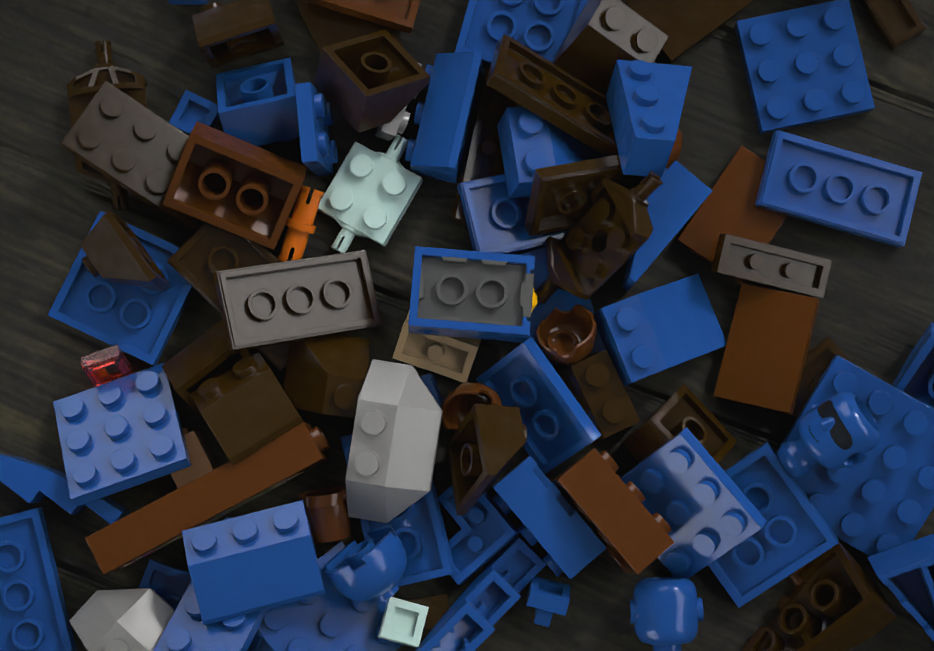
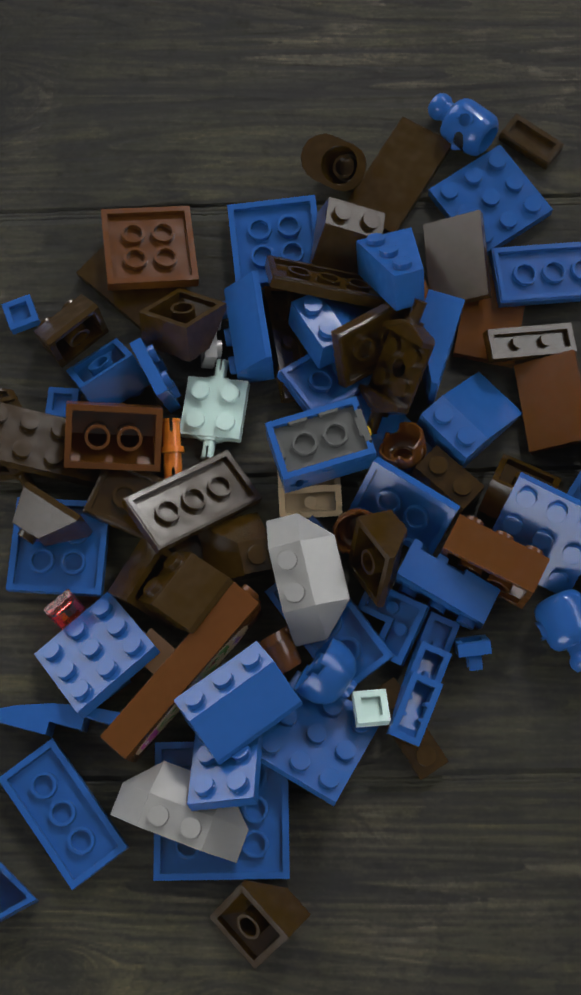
camera: 15 degrees left, 10 degrees down
none -> dark brown tile [423,210,492,304]

